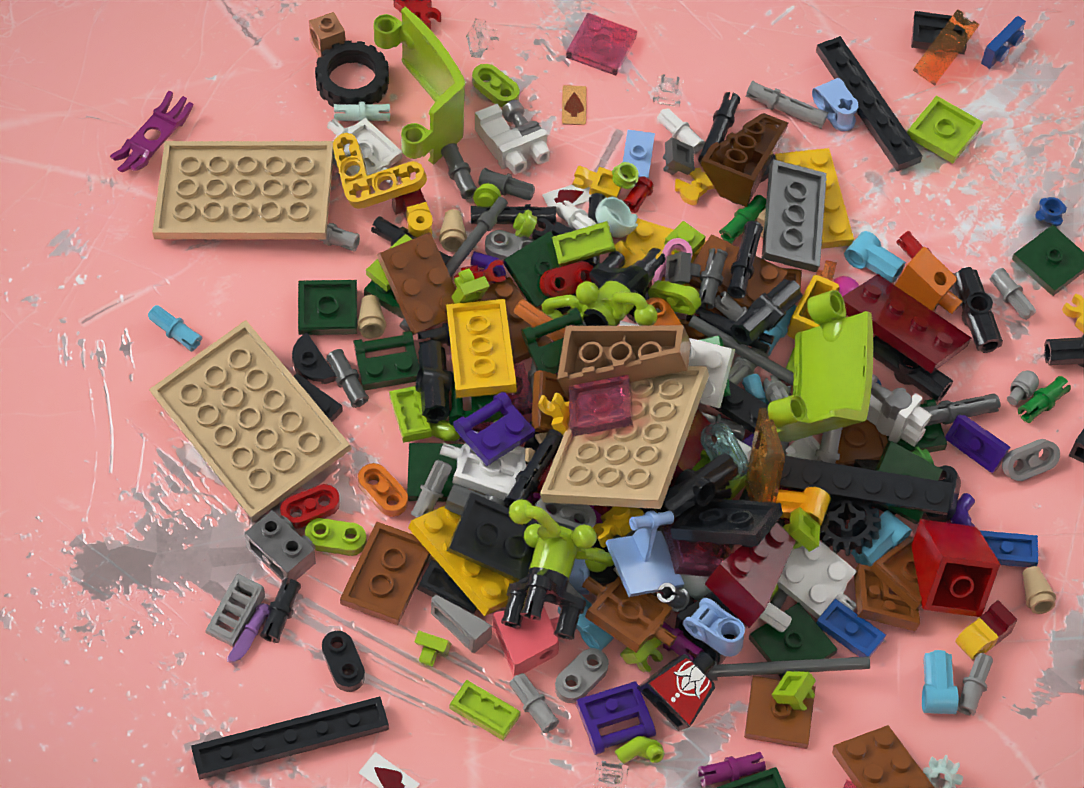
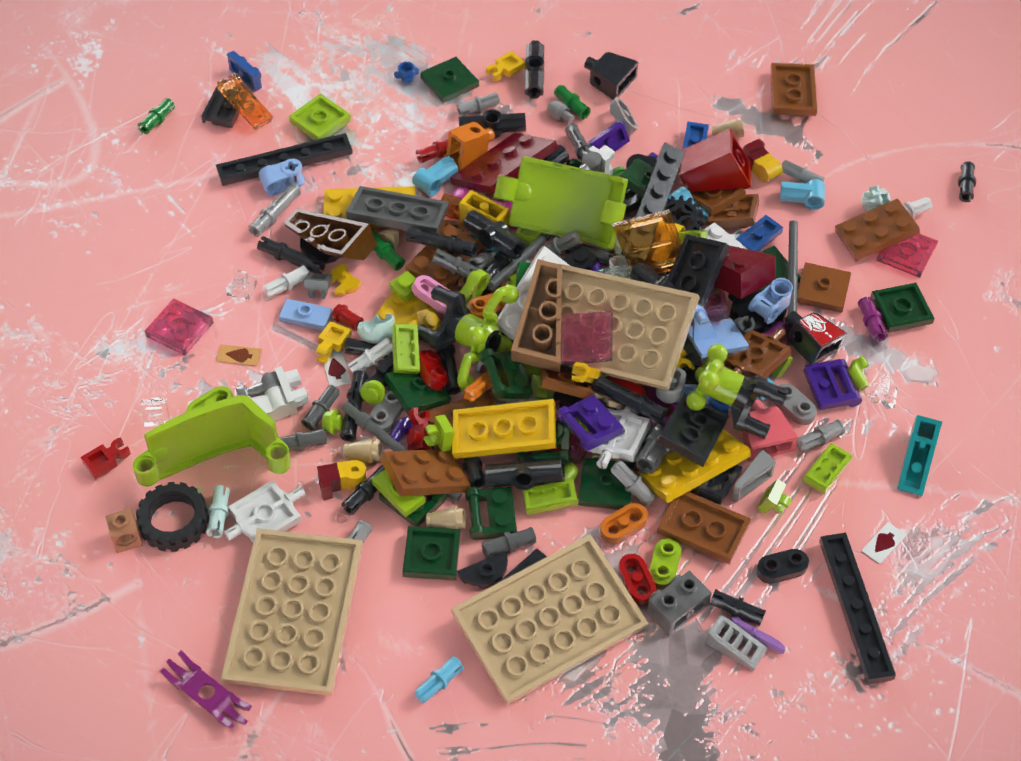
camera: 80 degrees left, 5 degrees down
yellow beam [333,133,427,209] -> none
lime plate [612,162,639,189] -> none
dark grey tile [665,252,701,285] -> none
lime tile [771,671,816,711] -> none

